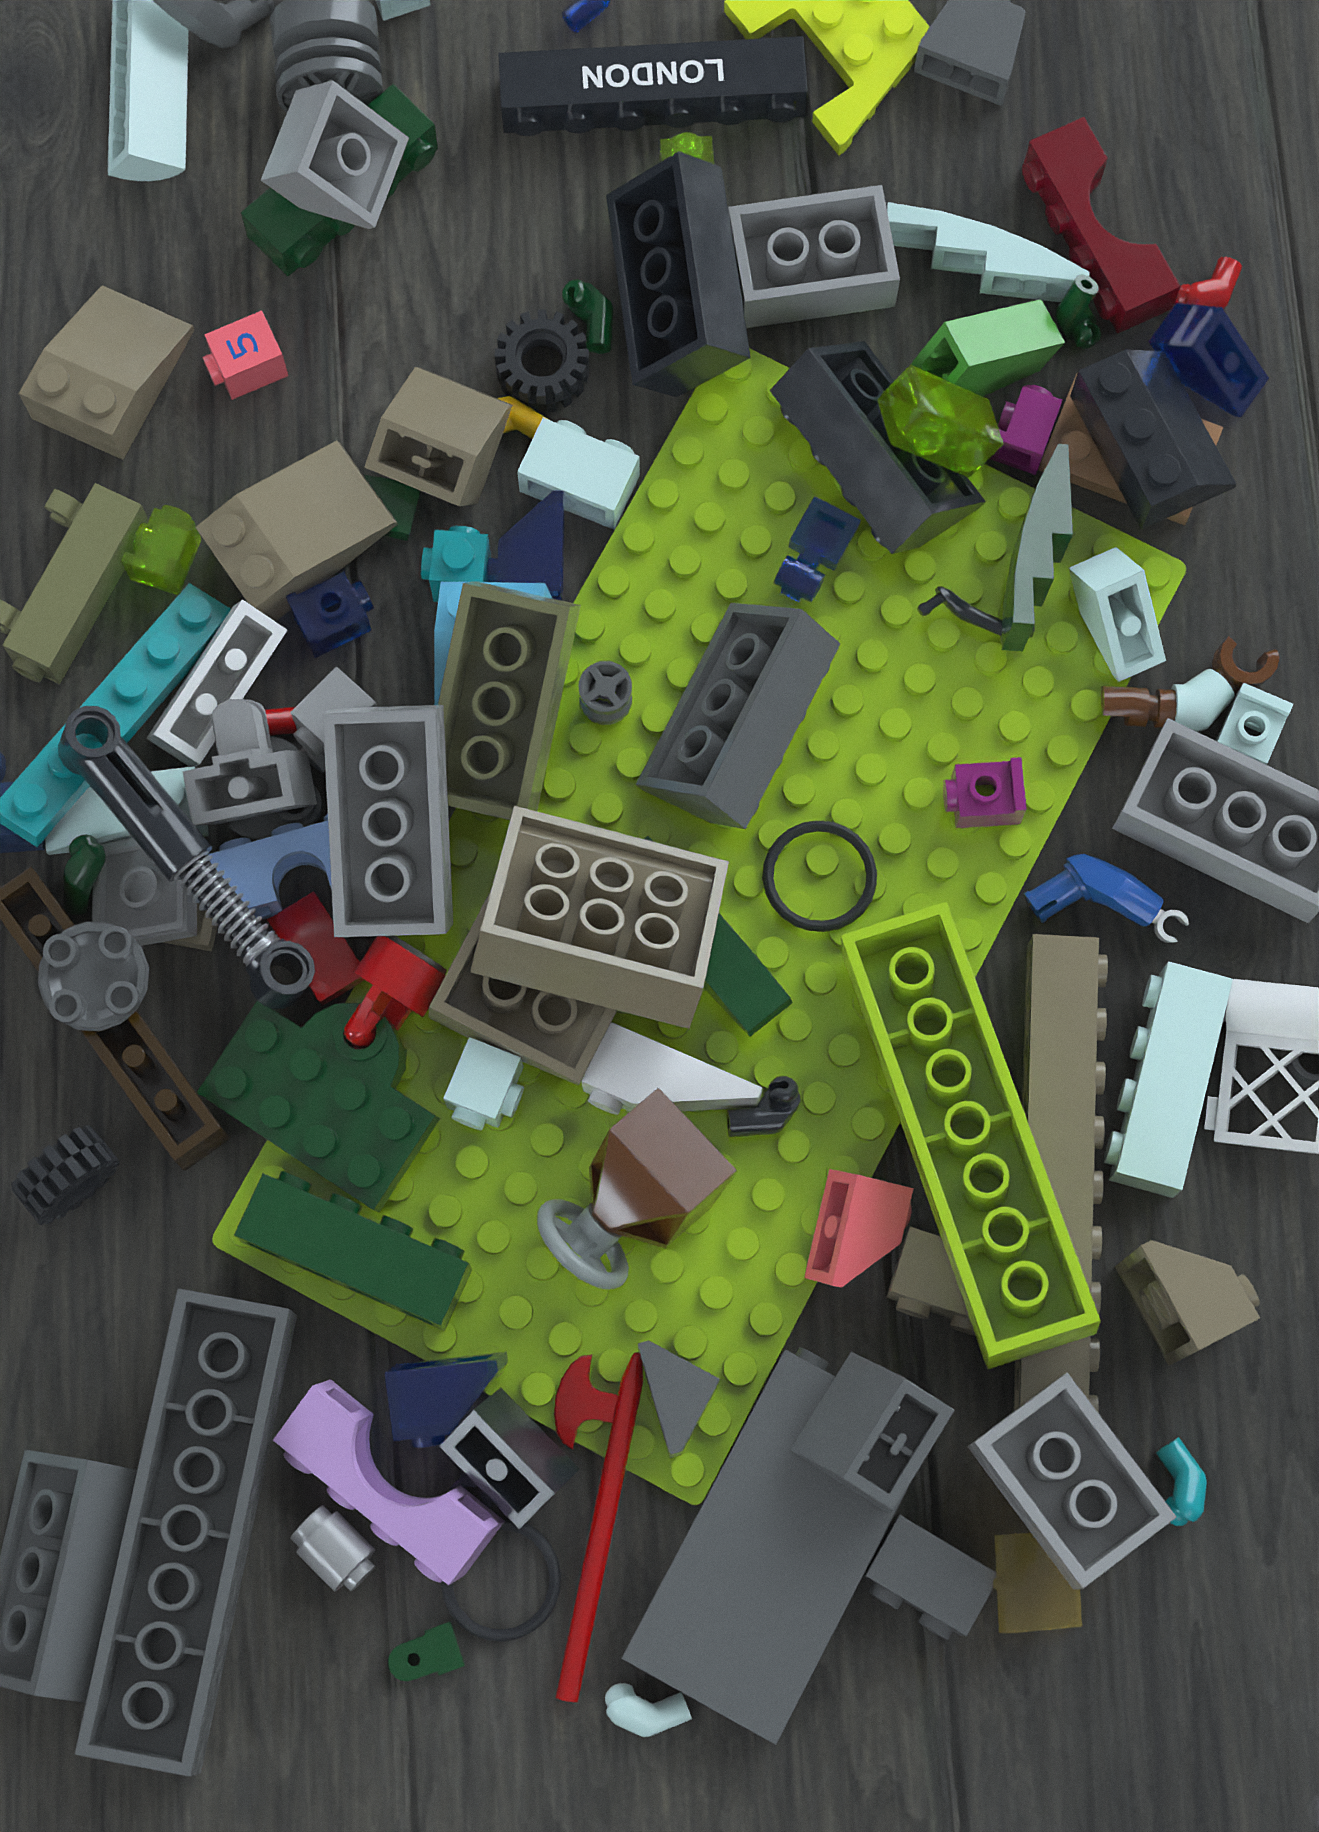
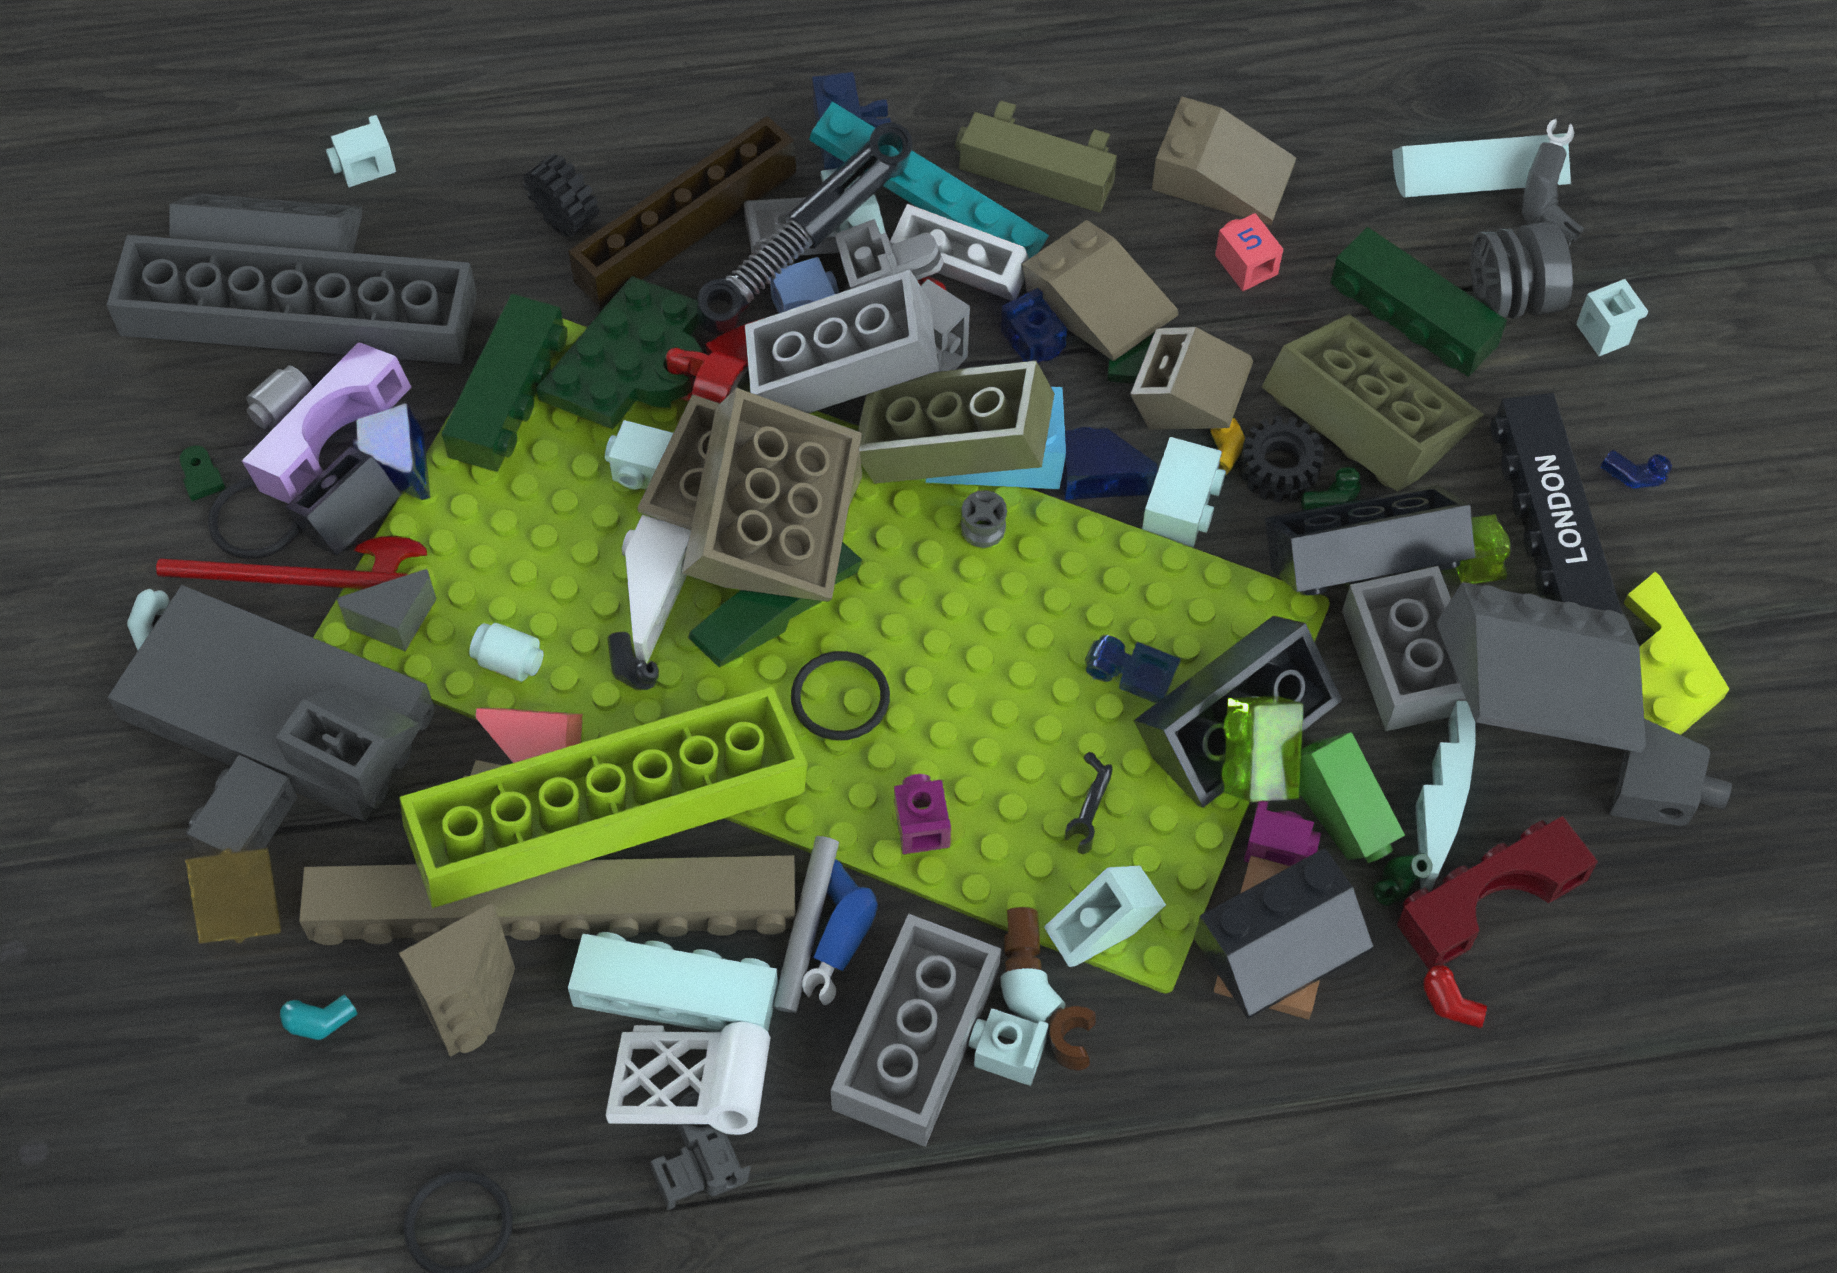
camera: 85 degrees right, 15 degrees down
dark grey dish [38,922,149,1031] -> none
dark green arm [63,834,106,915] -> none
clear neon green brick [121,505,202,595] -> none
light grey slope [261,80,409,229] -> none
teal brick [421,526,491,602] -> none
piece [537,1088,737,1289] -> none
dark grey slope [636,603,840,829] -> none
light grey brick [967,1372,1176,1590] -> none
slope [1002,444,1073,652] -> none
clear blue slope [1148,303,1269,417] -> none
none -> light aqua brick [469,623,544,682]
none -> light grey piece [772,836,839,1013]
none -> olive slope [1262,314,1484,492]
none -> dark grey slope [1436,582,1646,753]

